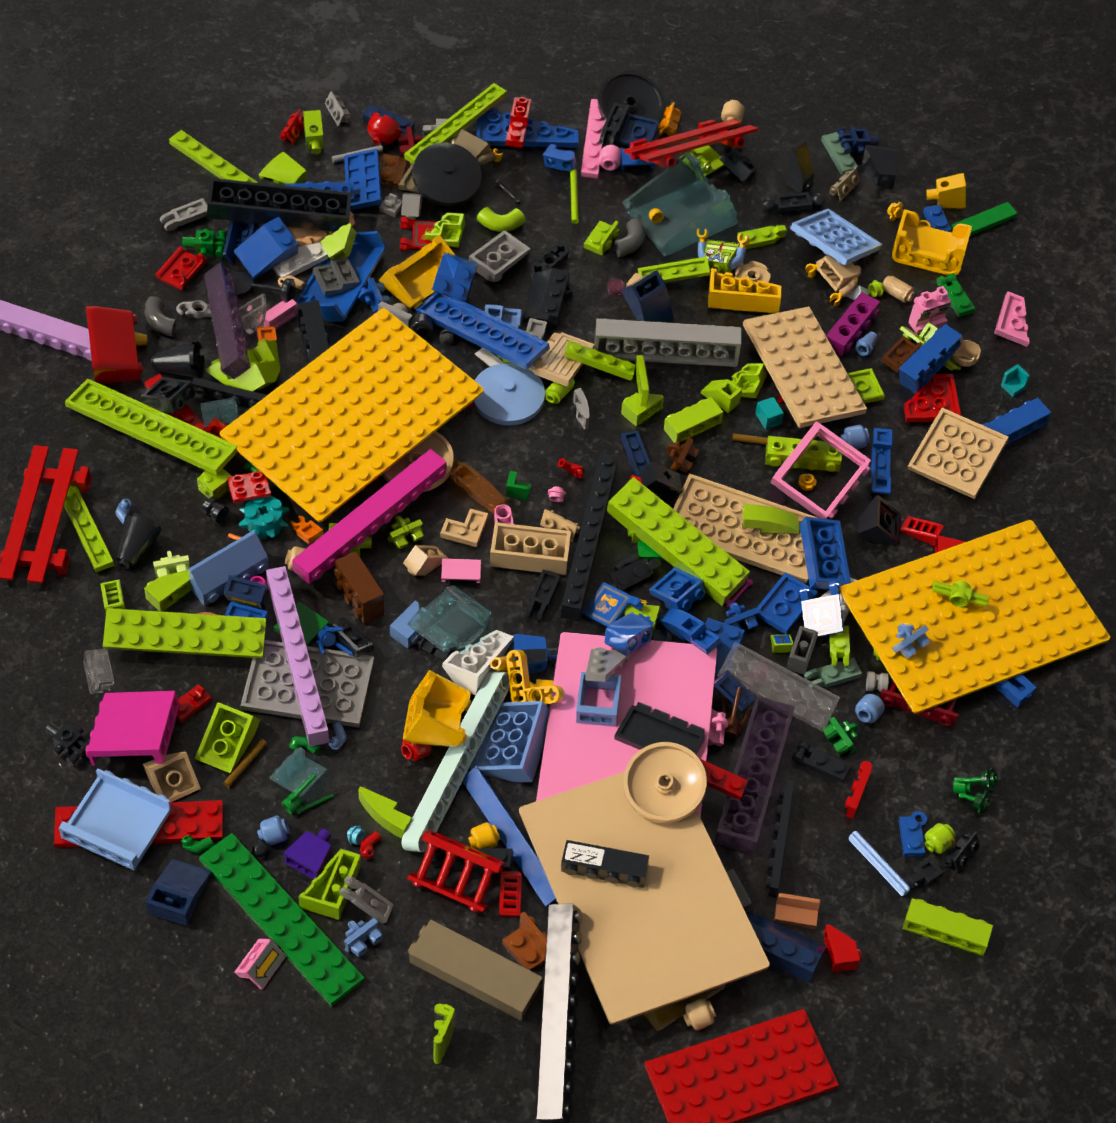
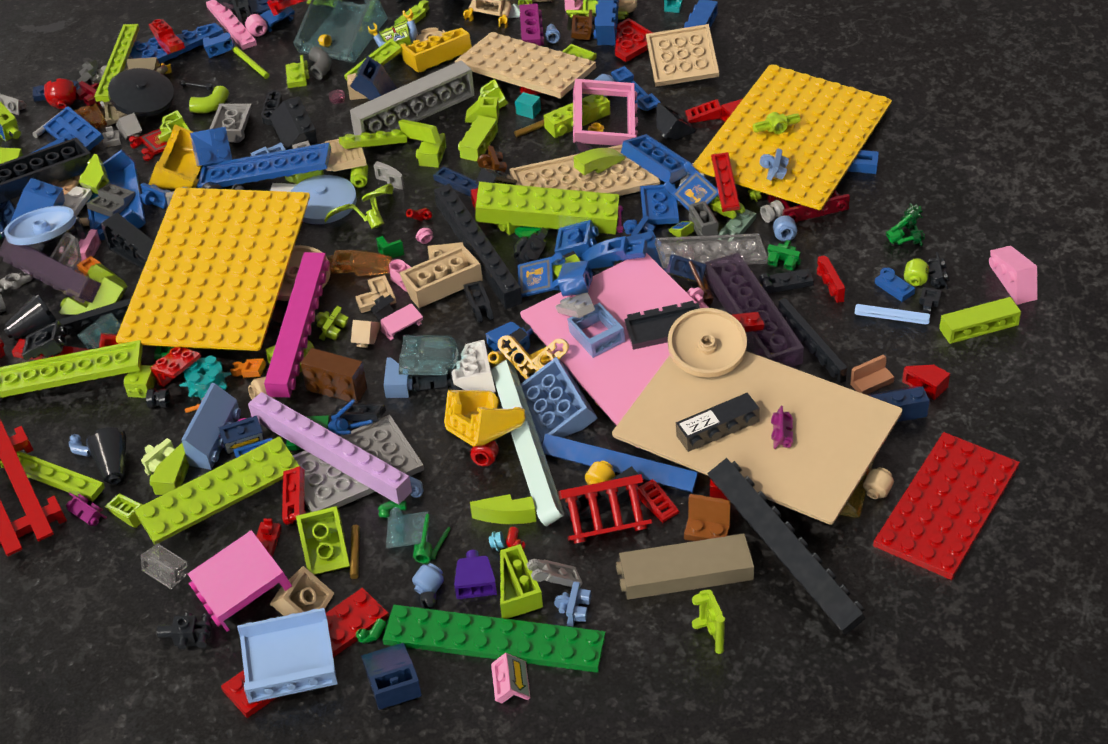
camera: 30 degrees left, 10 degrees down
none -> light blue dish [4,206,76,245]
none -> magenta hinge [66,493,107,526]
none -> dark grey slope [77,59,98,83]
none -> red plate [282,466,306,525]
none -> lime plant [324,183,393,229]
none -> black bracket [370,294,395,322]
none -> red tile [711,152,740,212]
none -> magenta hinge [771,405,793,449]
none -> bright pink wedge [989,246,1037,305]

